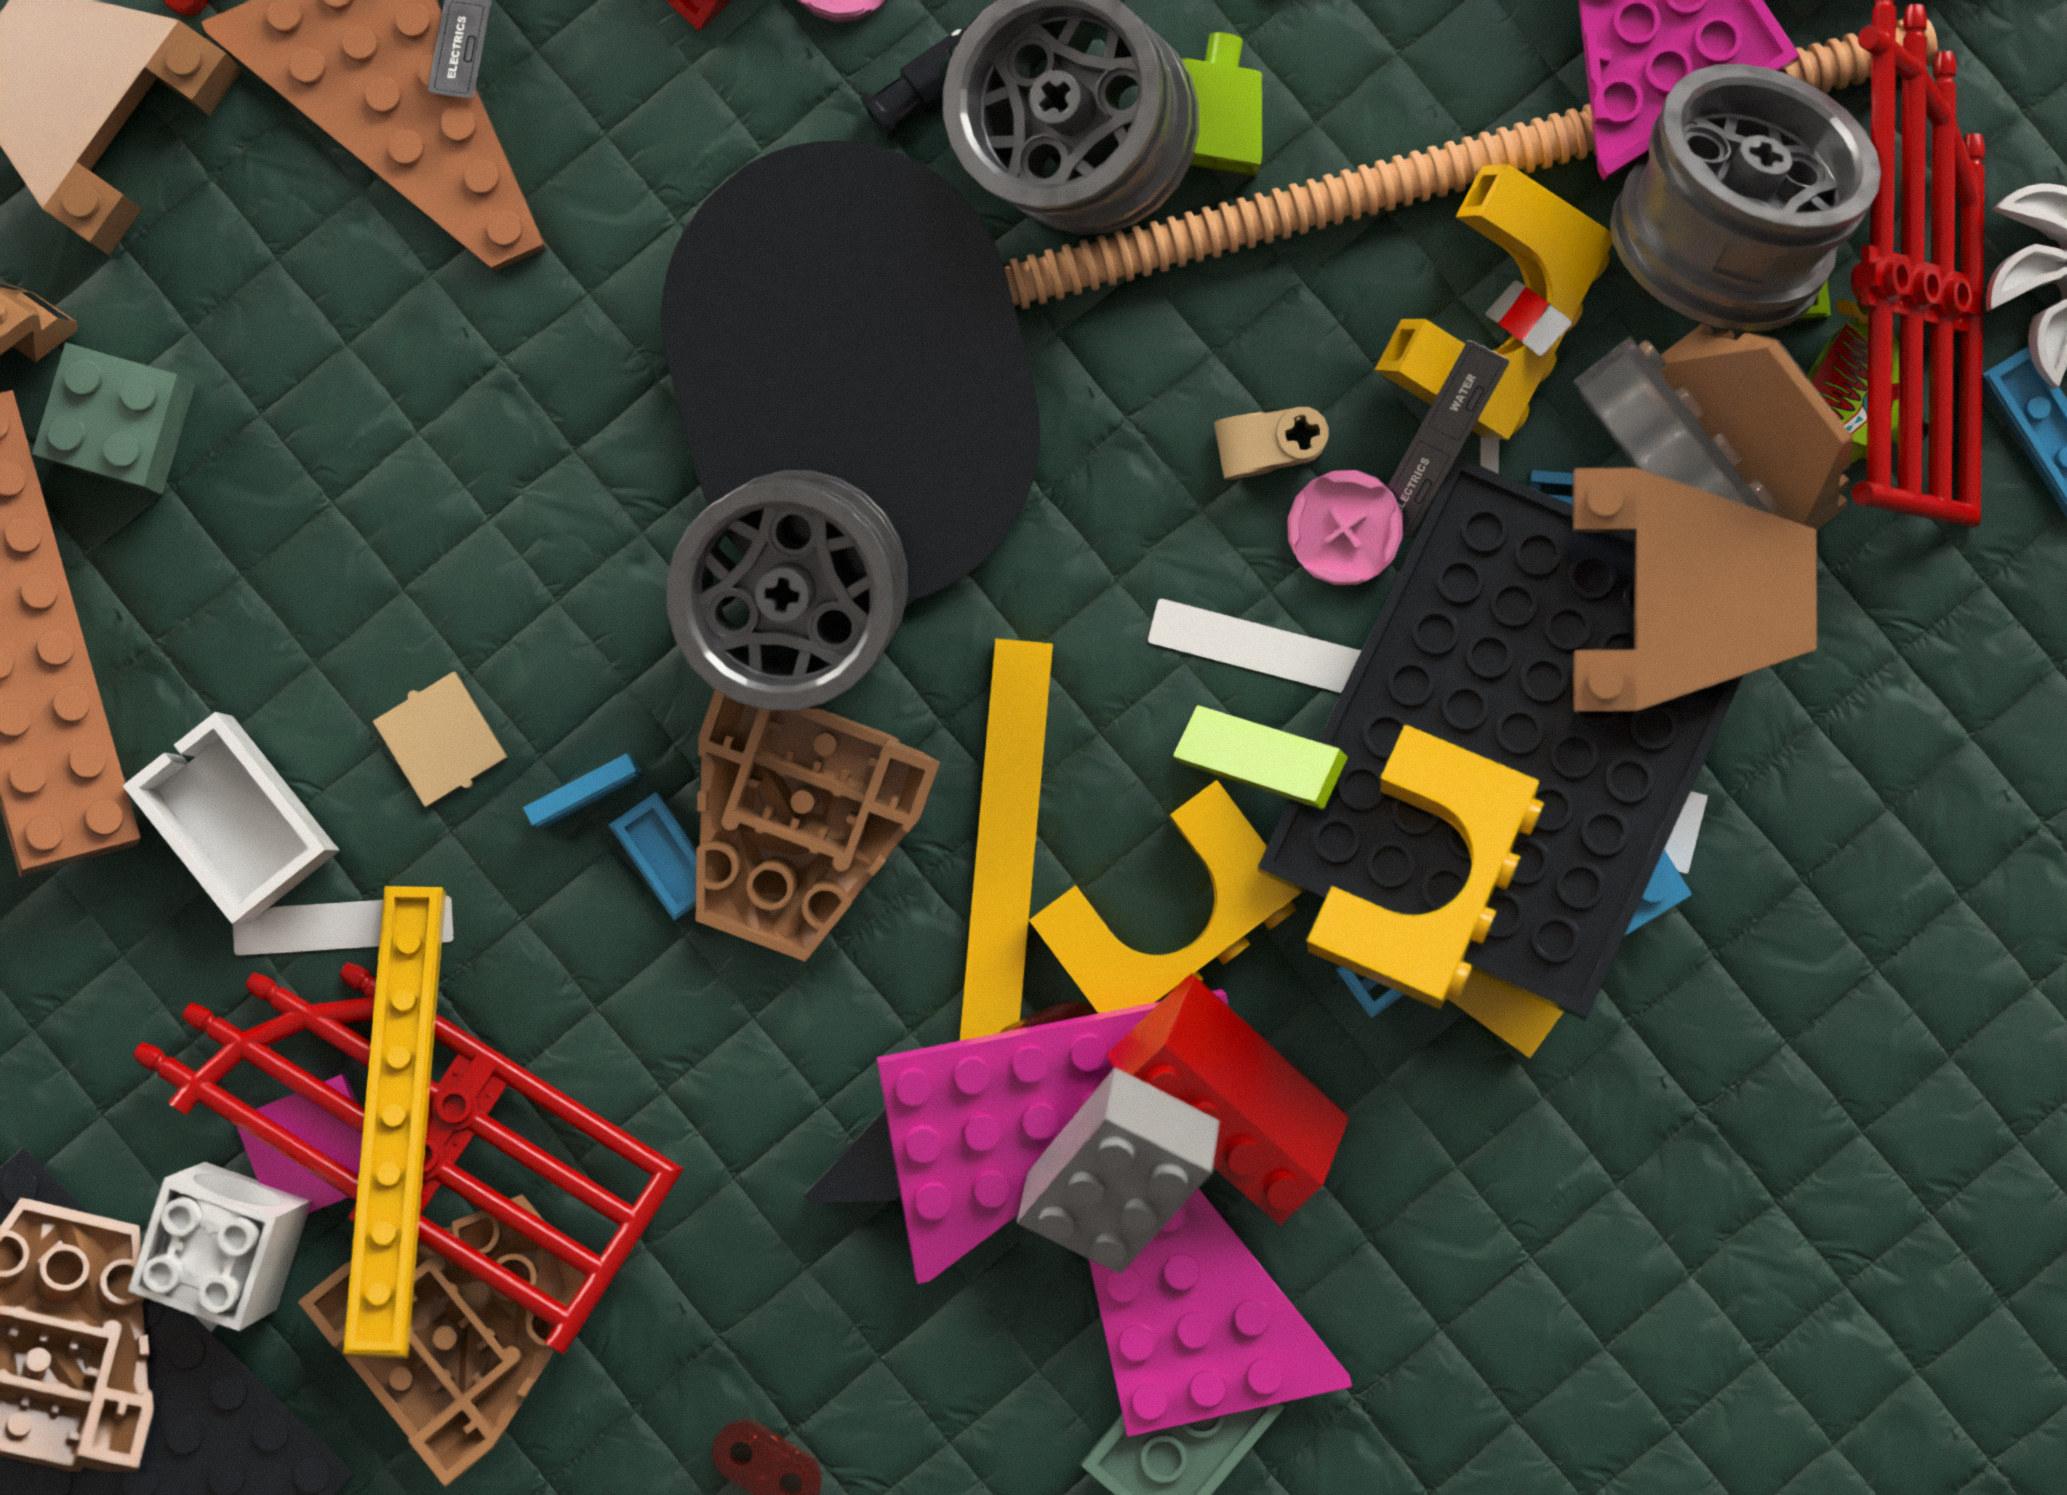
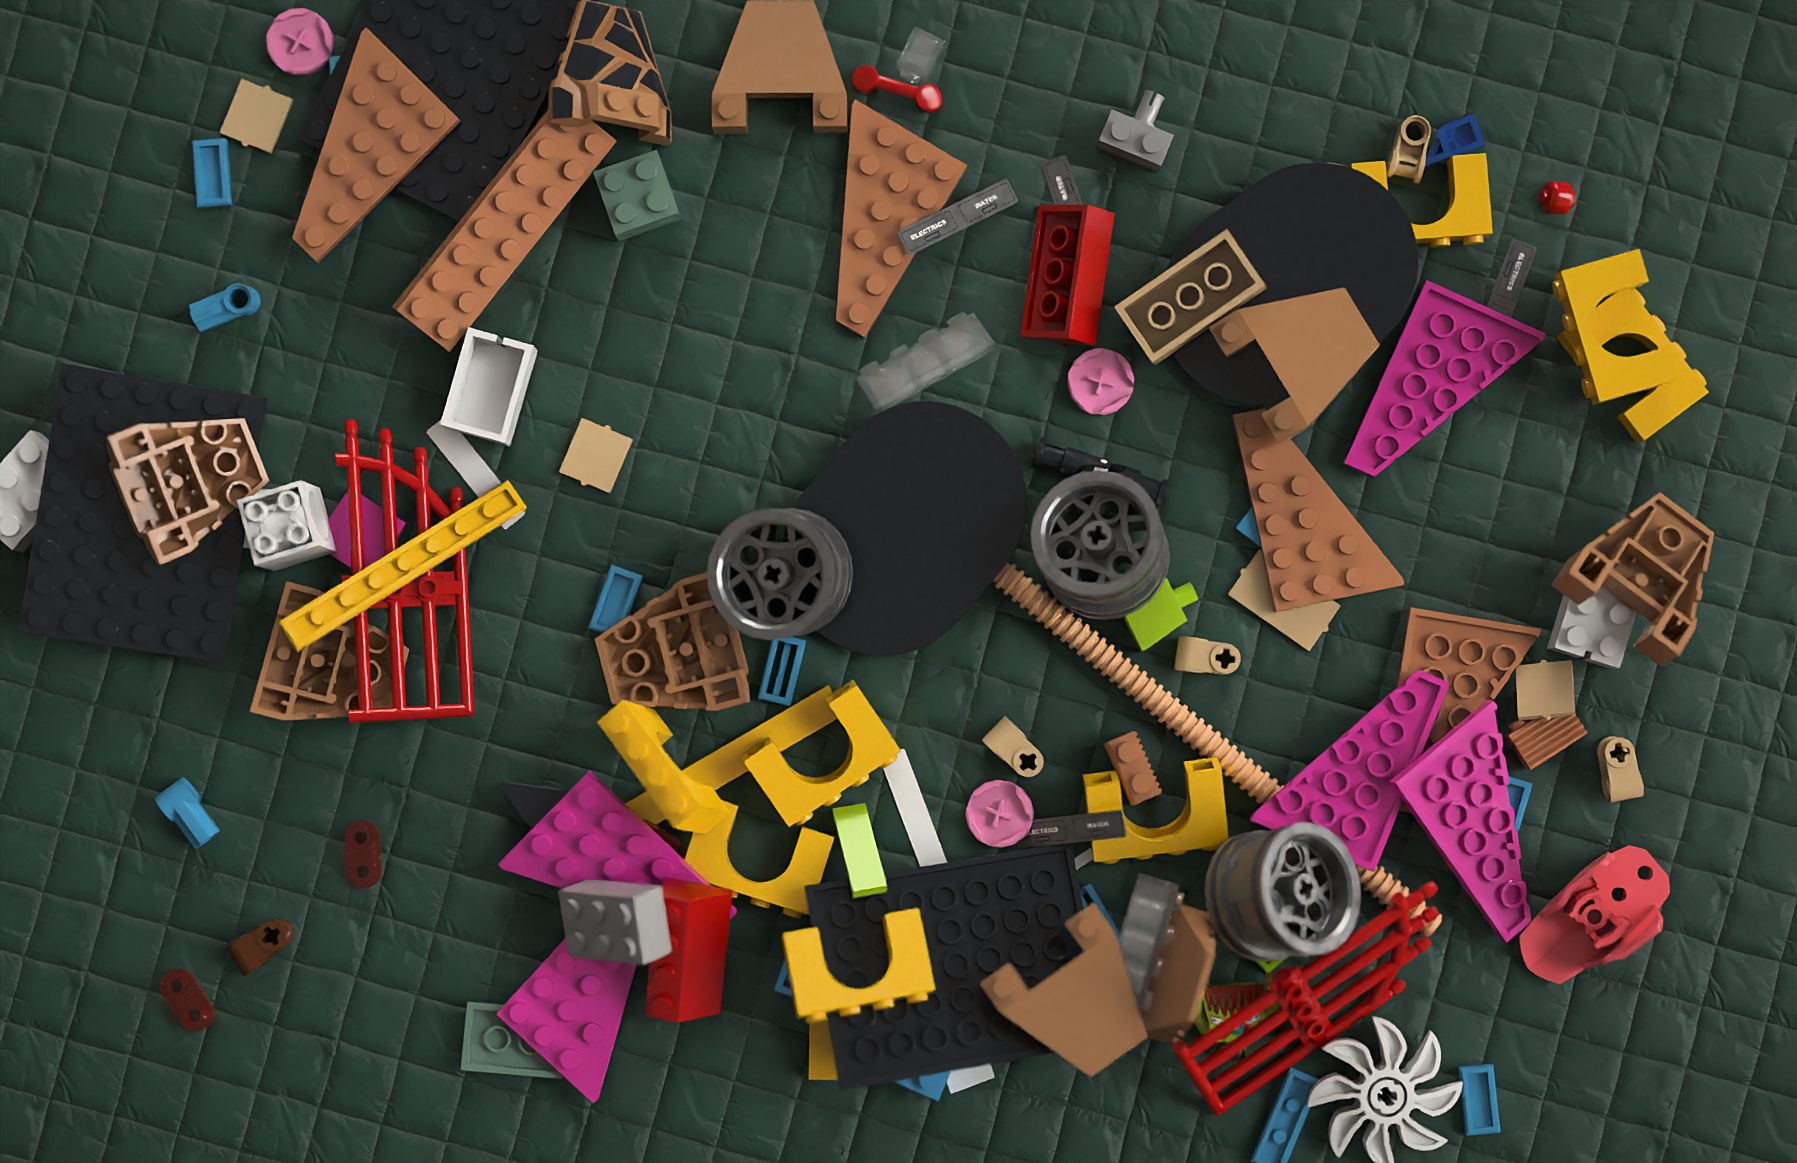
camera: 55 degrees right, 0 degrees up
dark azure tile [523,753,643,828] -> none
sticker [1485,280,1572,356] -> none
none -> yellow arch [598,700,730,835]
none -> yellow arch [741,680,901,827]
none -> dark azure tile [758,637,806,706]
none -> clear slope [856,312,994,415]
none -> nougat brick [1103,731,1162,806]
none -> tan piece [1174,636,1241,675]

